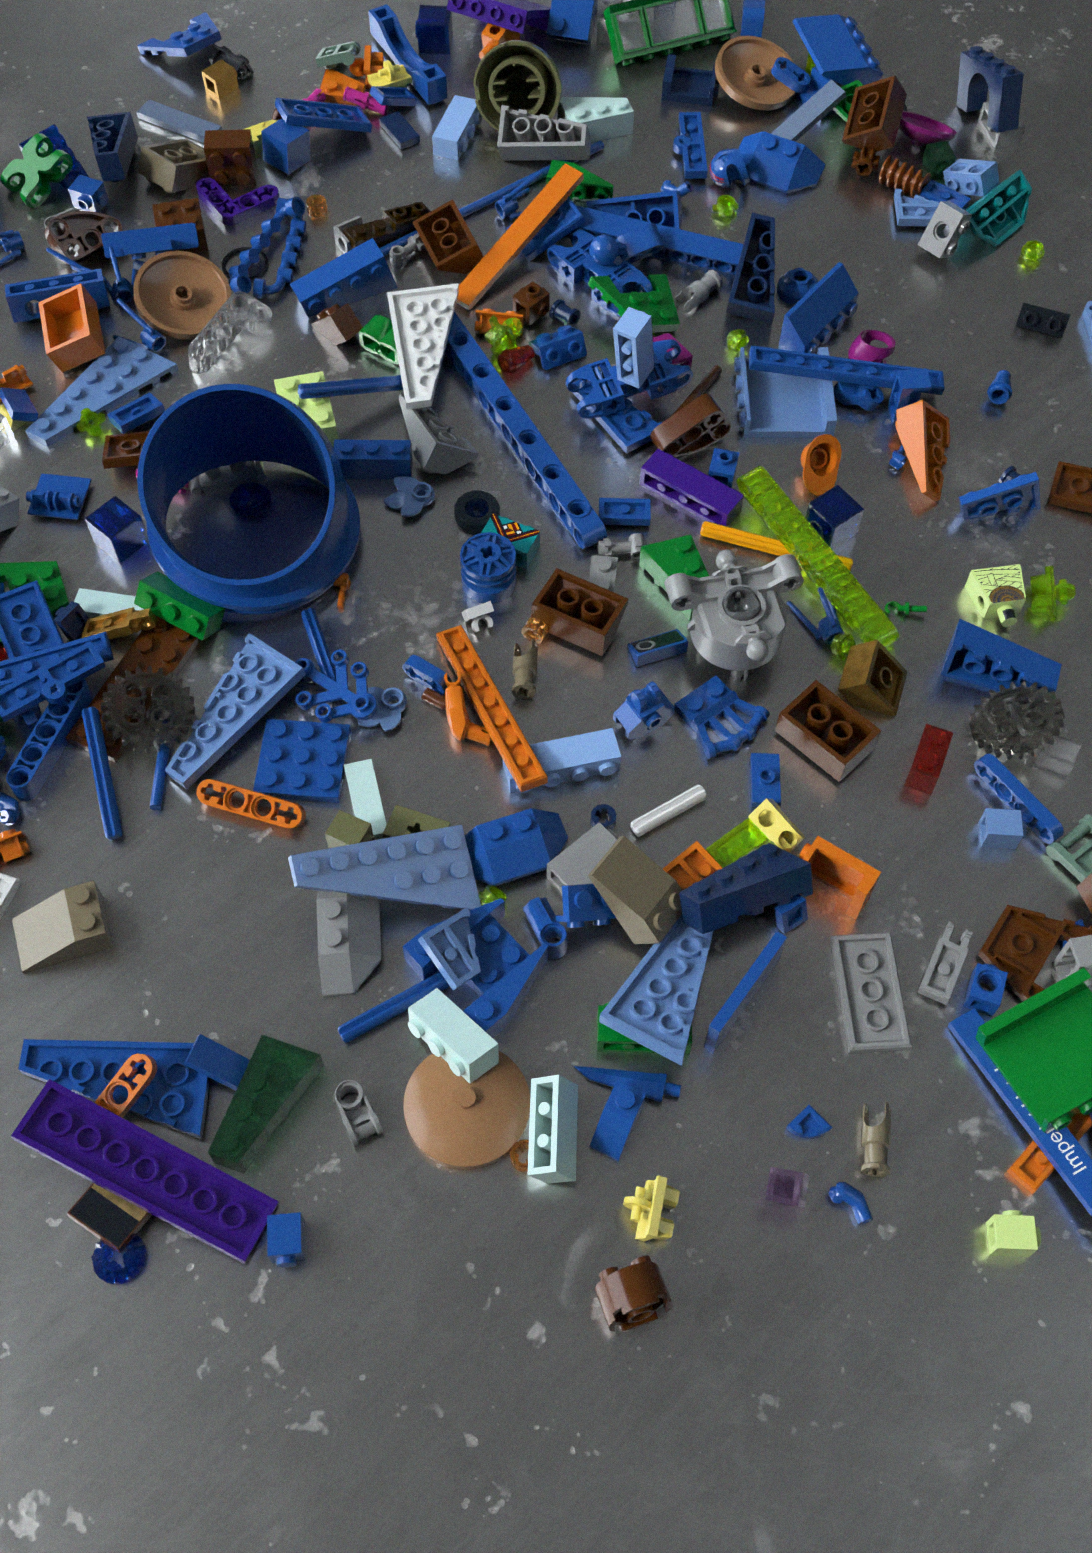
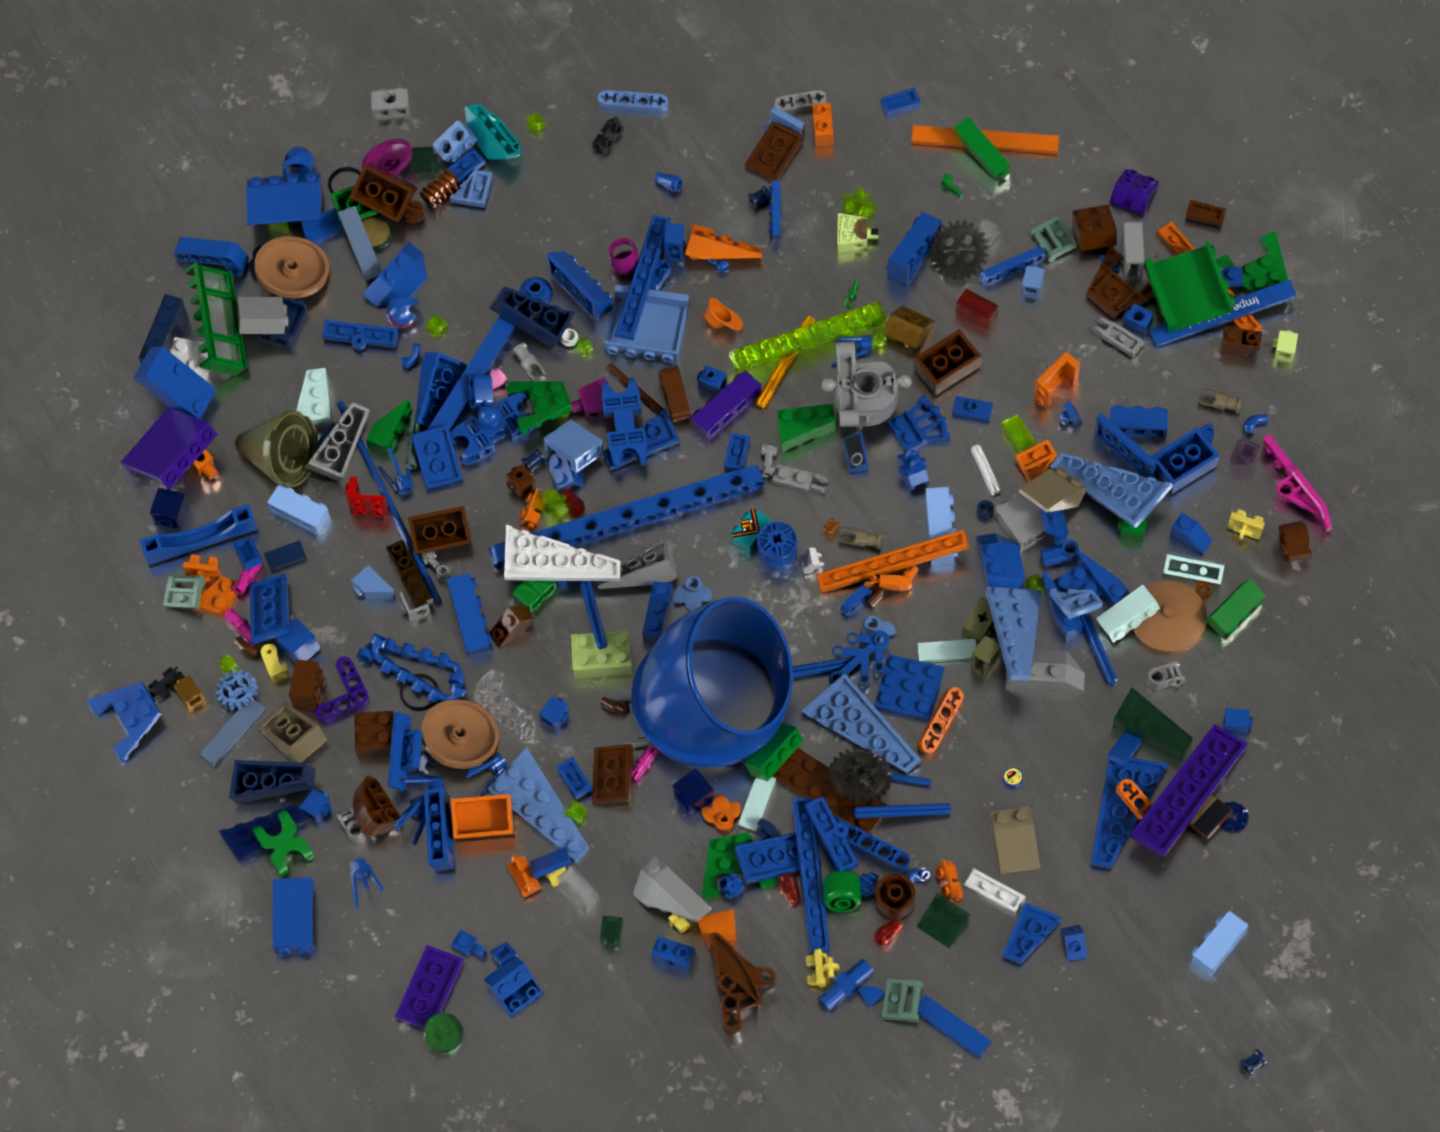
camera: 75 degrees left, 5 degrees up
blue hinge [26,473,92,520] -> none
pearl gold hinge [81,607,158,640] -> none
clear orange bush [306,194,328,217] -> none
light yellow hips [367,60,412,88] -> none
black bush [454,490,500,533] -> none
orange tile [456,163,584,310] -> none
reddish brown slope [530,568,629,656] -> none
blue bar [574,1066,681,1103] -> none
light blue brick [613,307,654,389] -> none
dark blue wedge [679,843,813,934] -> none
light yellow leg [748,798,805,853] -> none
blue beam [771,57,811,93] -> none
clear blue head [803,485,864,552] -> none
light grey tile [830,932,912,1054] -> none
light grey brick [918,201,972,258] -> none
dark blue arch [956,46,1024,133] -> none
none -> medium blue gear [215,669,258,711]
none -> clear neon green plate [218,655,237,673]
none -> light grey brick [237,297,288,334]
none -> blue helmet [282,147,314,176]
none -> red bracket [345,477,388,517]
none -> medium blue slope [351,565,396,600]
none -> pearl gold tile [362,216,392,251]
none -> bright pink cone [489,368,507,389]
none -> blue brick [539,696,570,731]
none -> medium blue panel [544,420,603,473]
none -> white plate [560,328,579,347]
none -> orange plate [701,794,741,831]
none -> tile [1003,767,1023,788]
none -> blue brick [1110,405,1168,438]
none -> blue brick [1151,428,1220,494]
none -> green brick [1205,579,1266,637]
none -> reddish brown slope [1220,327,1262,356]
none -> dark pink piece [1262,434,1332,532]

